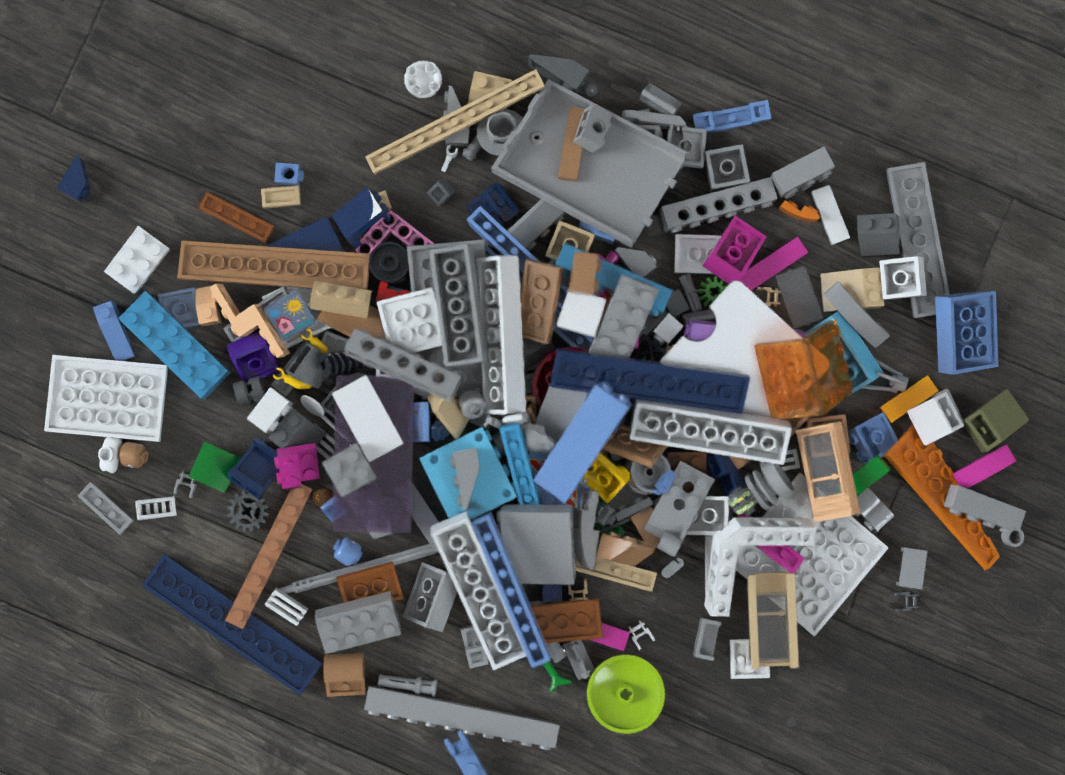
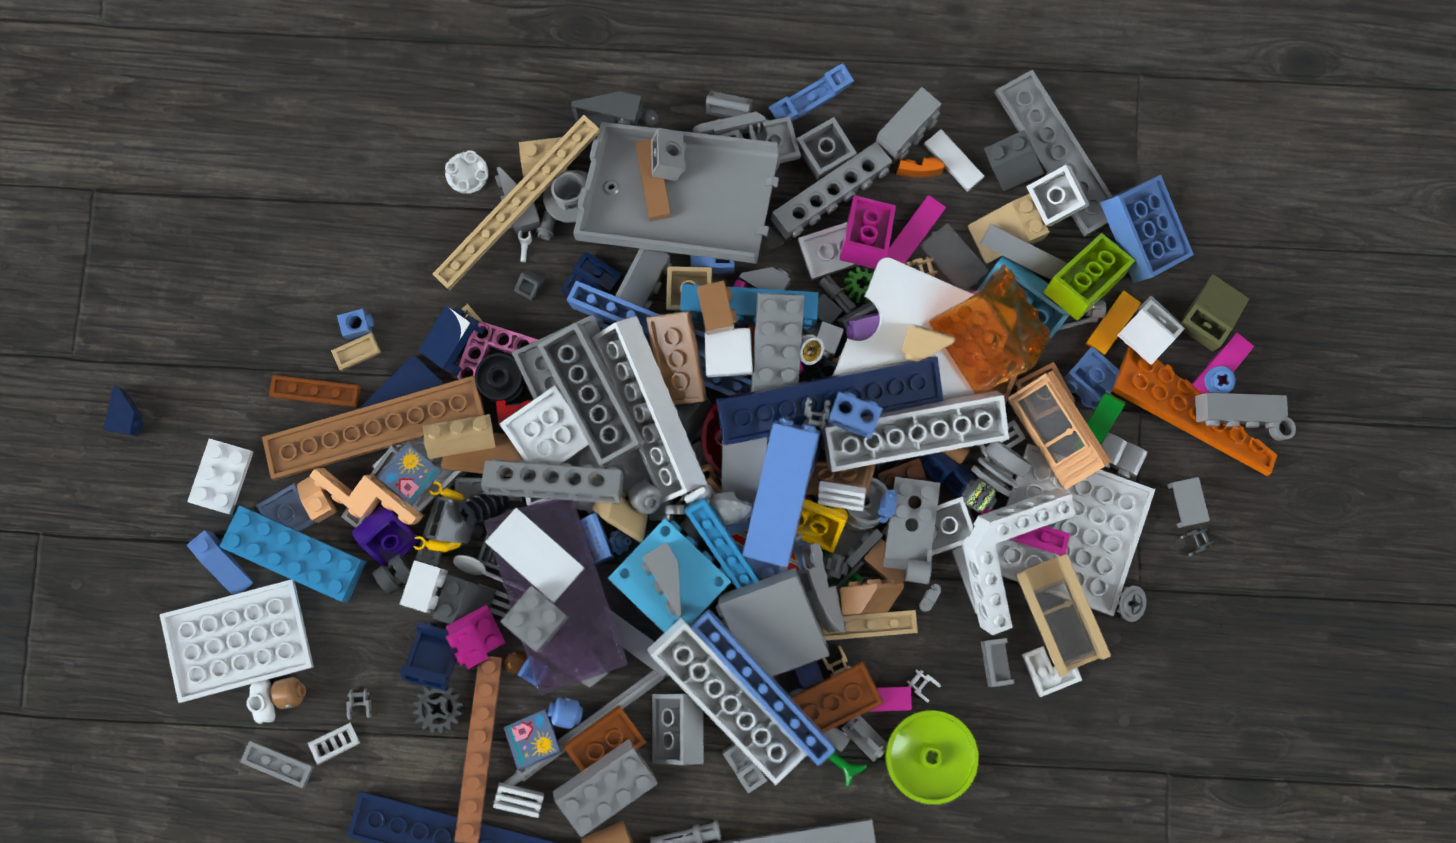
camera: 20 degrees left, 5 degrees down
green slope [188,442,241,493] -> none
none -> sand blue tile [503,709,562,771]
none -> piece [800,334,824,365]
none -> light grey piece [804,398,831,429]
none -> white tile [818,481,866,511]
none -> medium blue brick [827,392,882,439]
none -> tan slope [901,324,957,362]
none -> lime brick [1043,233,1135,321]
none -> light grey gear [1116,585,1147,622]
none -> medium blue piece [1204,366,1236,393]

